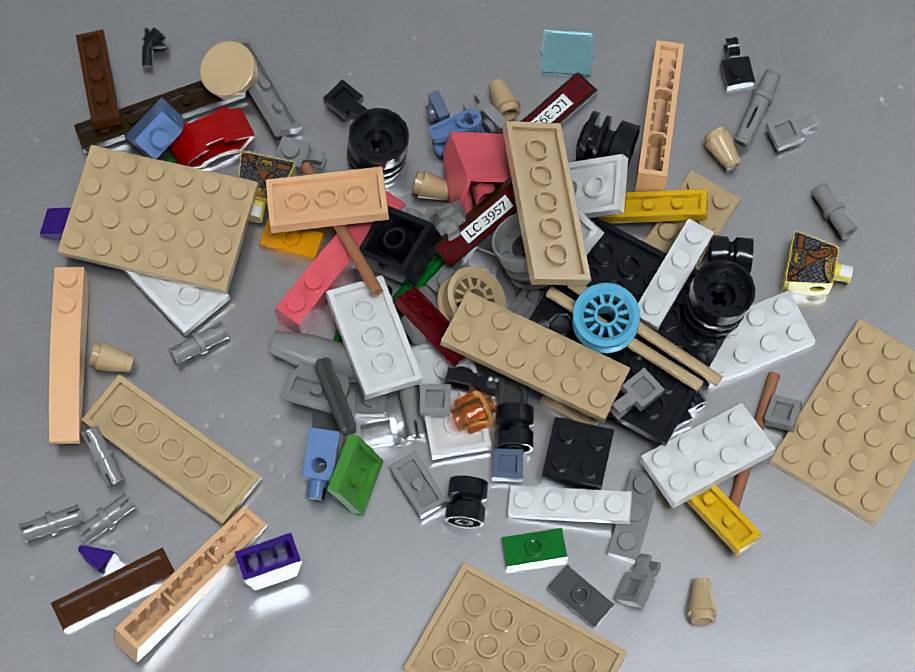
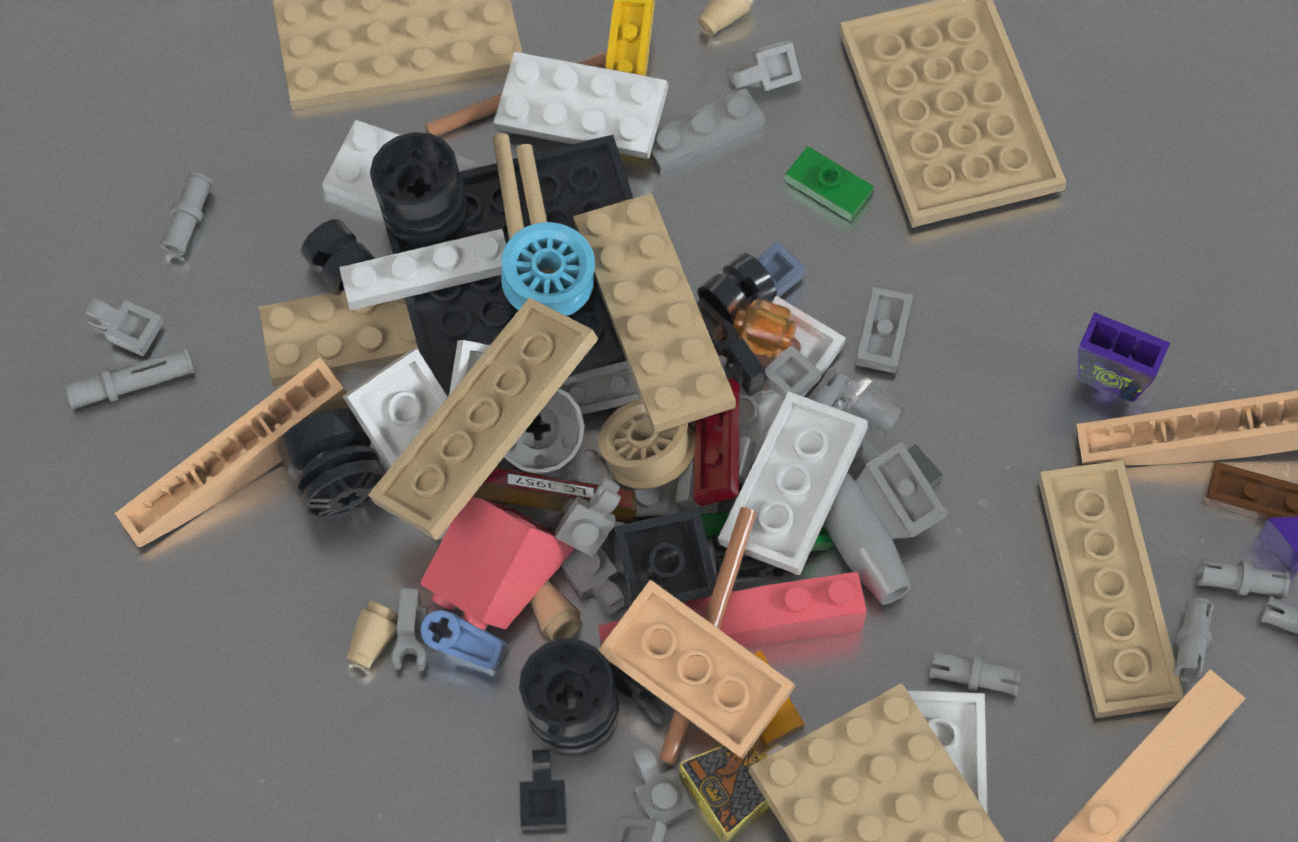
camera: 135 degrees left, 5 degrees down
tan cone [89,341,135,373] -> none
medium blue torso [302,427,344,501] -> none
dark grey axle [315,357,357,436] -> none
bright green plate [327,434,384,515] -> none
sand blue plate [425,90,450,123] -> none
black wheel [444,475,489,528] -> none
white plate [508,485,633,524] -> none
tile [520,72,598,125] -> none
clear light blue piece [540,30,595,77] -> none
black brick [541,416,614,490] -> none
dark grey plate [547,565,614,629] -> none
yellow plate [598,189,709,224] -> none
light grey plate [610,368,665,420] -> none
tan cone [704,126,741,171] -> none
black plate [720,37,755,91] -> none
light grey plate [764,394,802,432] -> none
torso [781,231,853,295] -> none

